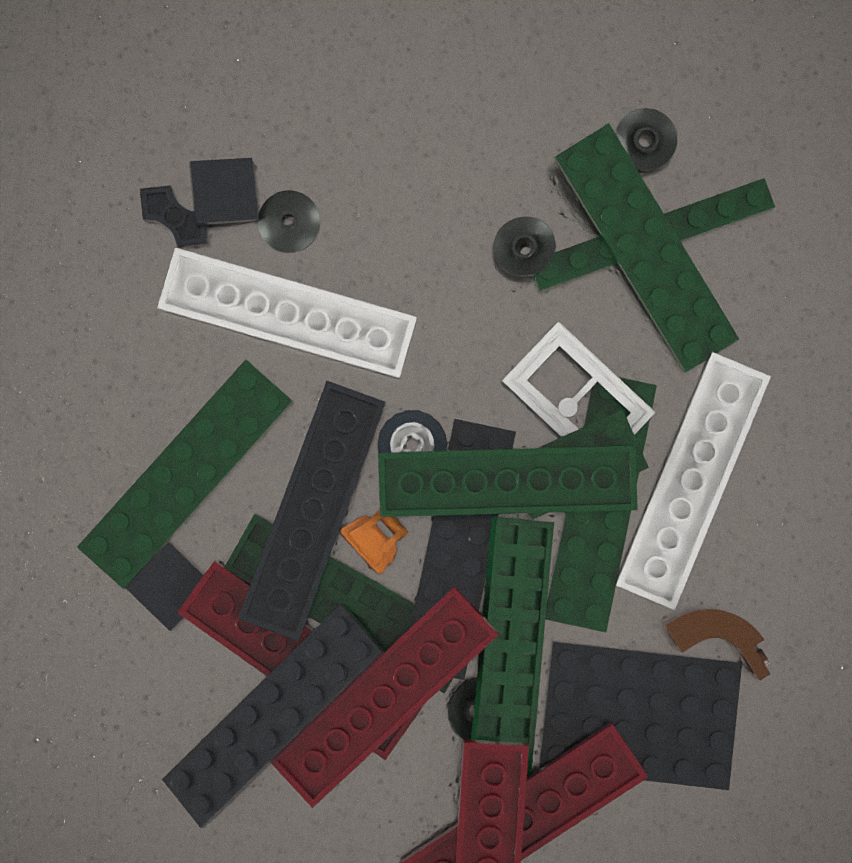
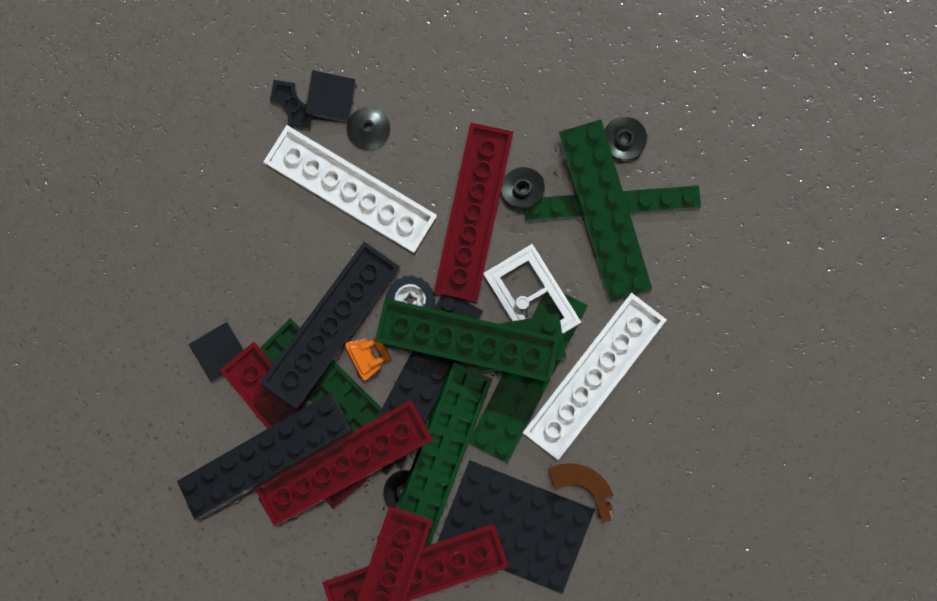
camera: 10 degrees right, 5 degrees down
dark green plate [77,359,293,589] -> none
none -> dark red plate [434,122,514,303]

